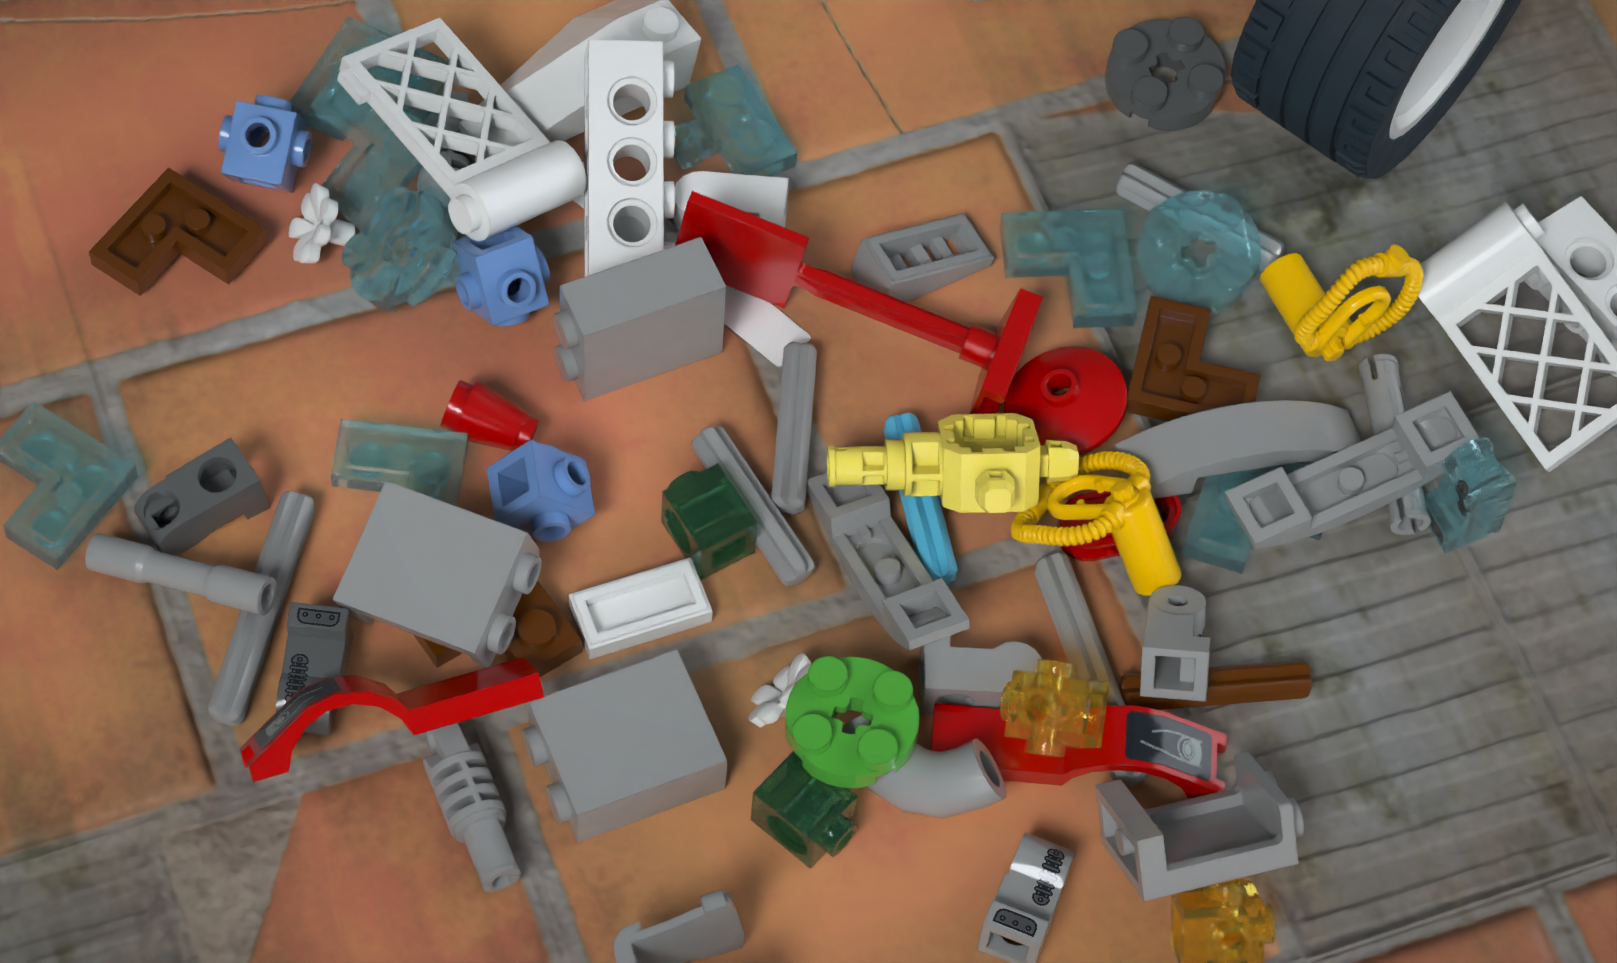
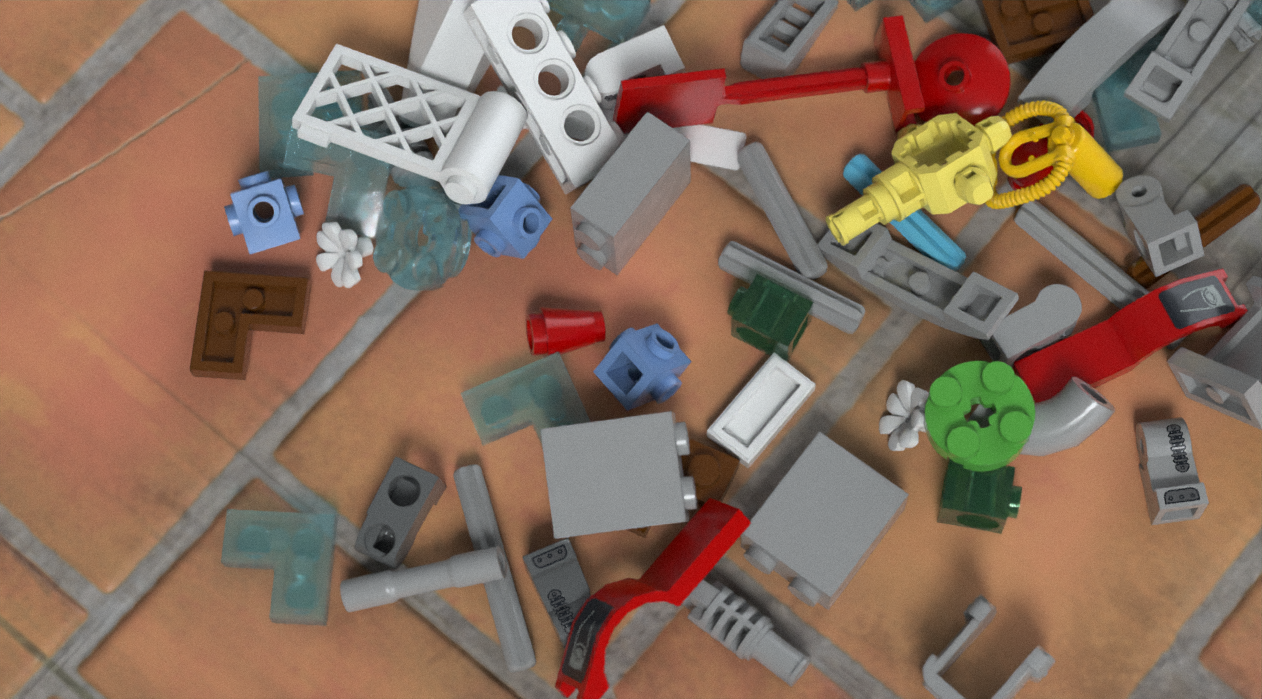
camera: 20 degrees left, 10 degrees up
clear yellow brick [1000,659,1110,757] -> none

